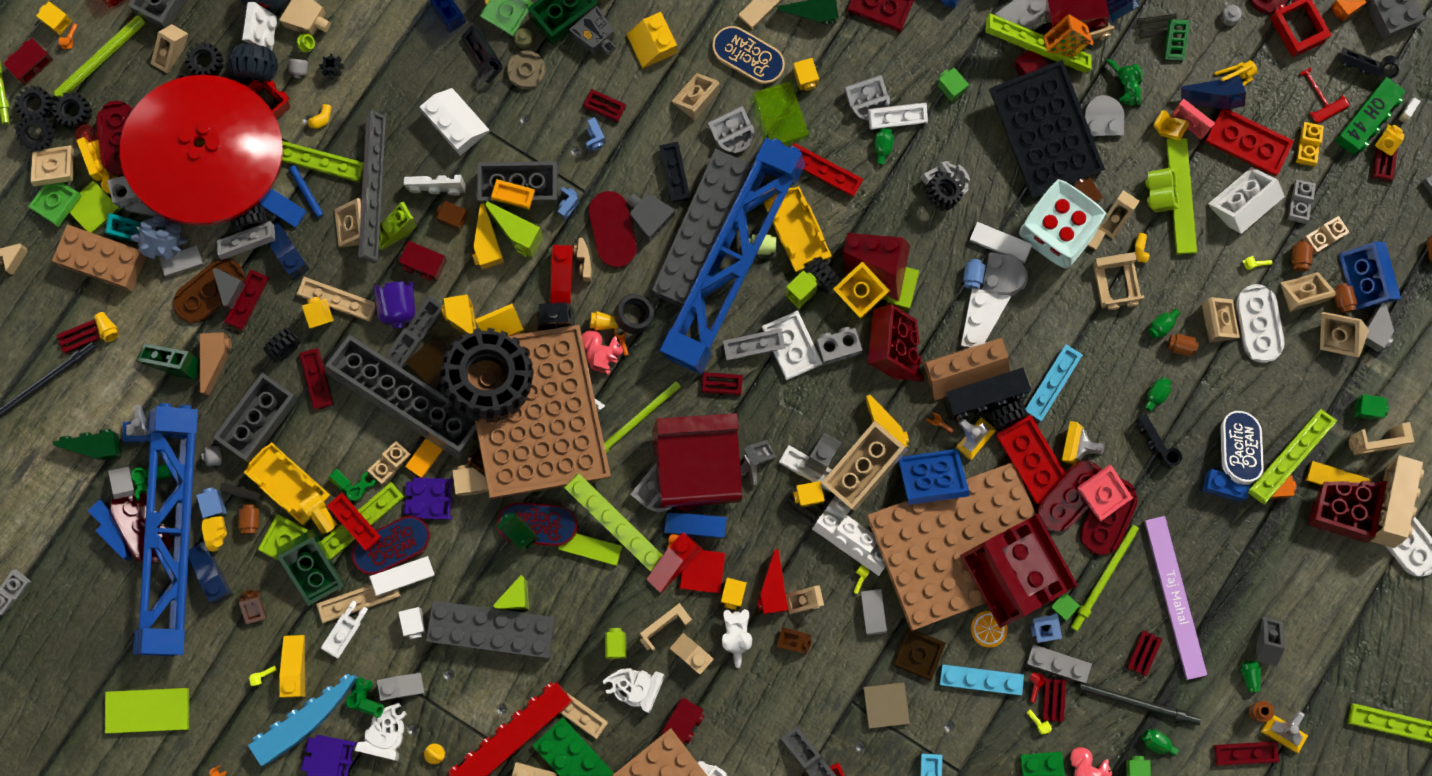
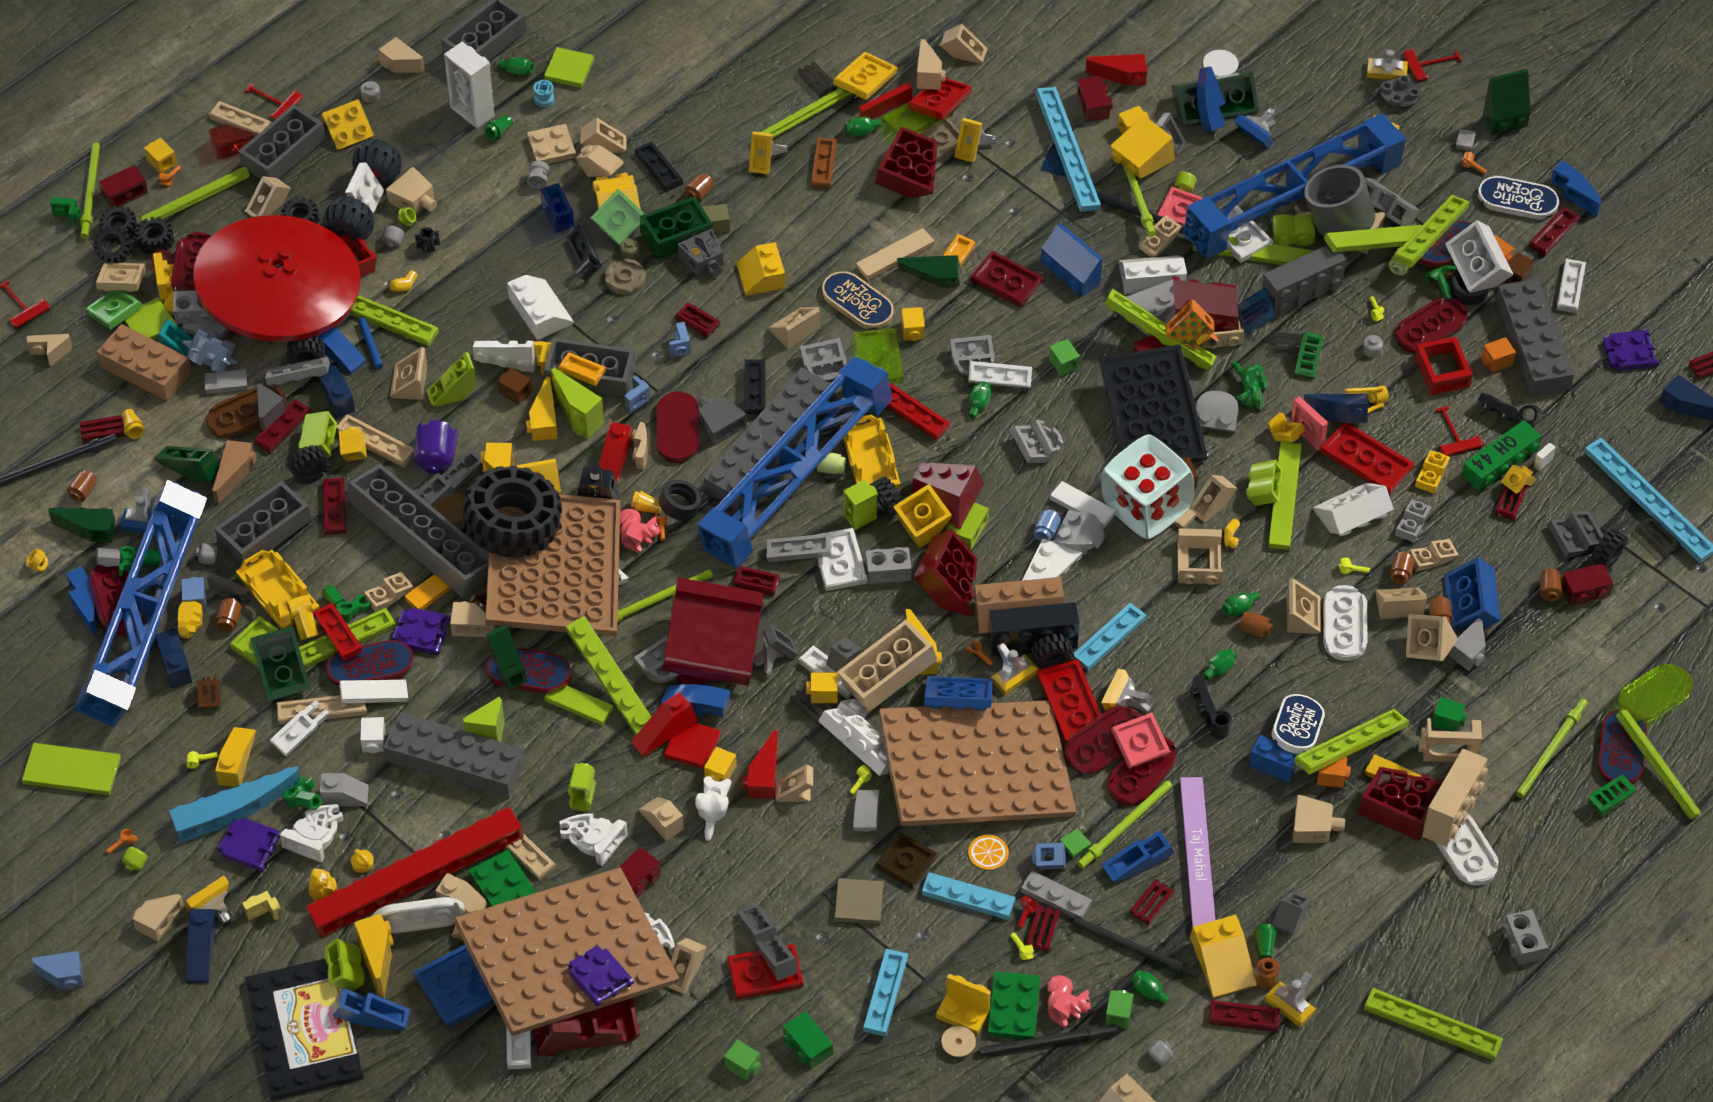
camera: 10 degrees right, 25 degrees down
dark grey tile [358,110,386,263] -> none
dark red brick [399,240,447,282] -> none
tan panel [640,603,692,652] -> none
reddish brown bracket [777,627,812,655] -> none
black tyre [925,172,964,211] -> none
dark red panel [960,514,1078,628] -> none
none -> yellow tile [25,548,48,572]
none -> dark orange brick [67,470,97,502]
none -> lime brick [298,411,337,458]
none -> yellow bracket [534,341,551,375]
none -> blue slope [1101,830,1175,883]
none -> yellow slope [1190,915,1257,998]
none -> tan torso [1292,795,1345,843]

